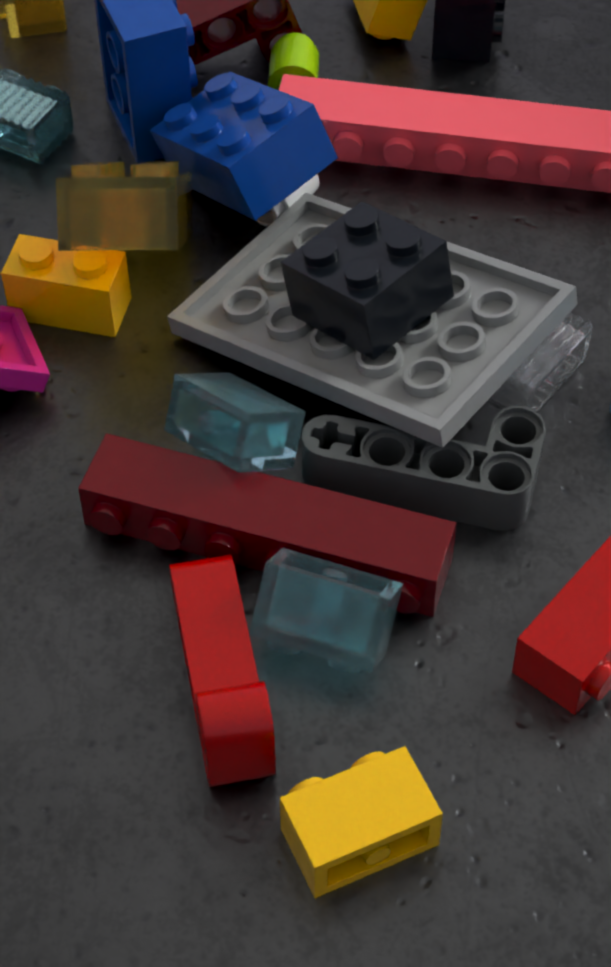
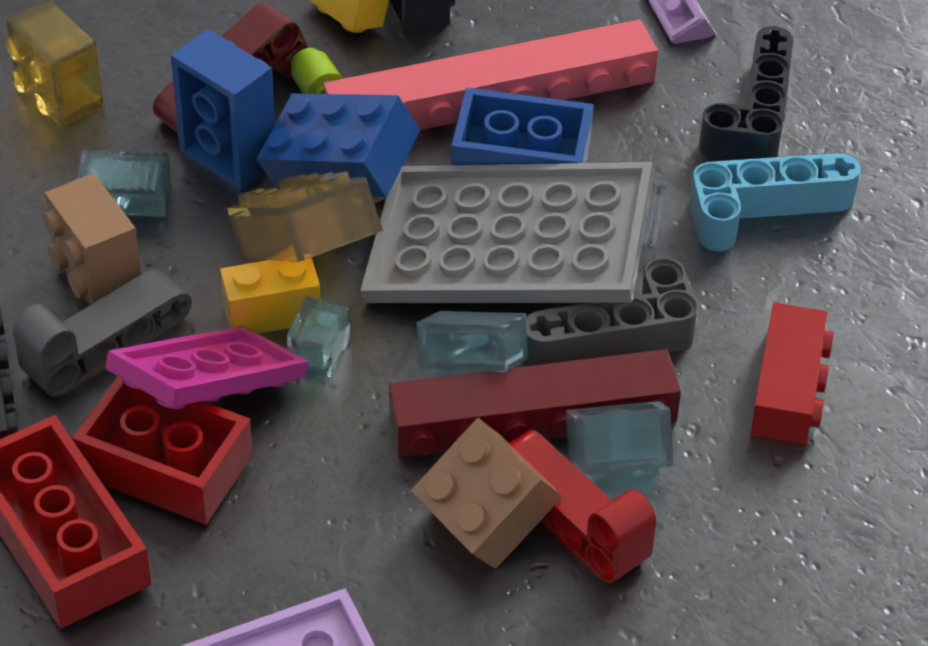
camera: 30 degrees left, 5 degrees down
yellow brick [279,746,443,898] -> none
black brick [281,201,454,360] -> none
none -> clear light blue brick [287,296,350,377]
none -> medium nougat brick [411,418,563,569]
none -> blue brick [451,88,594,165]

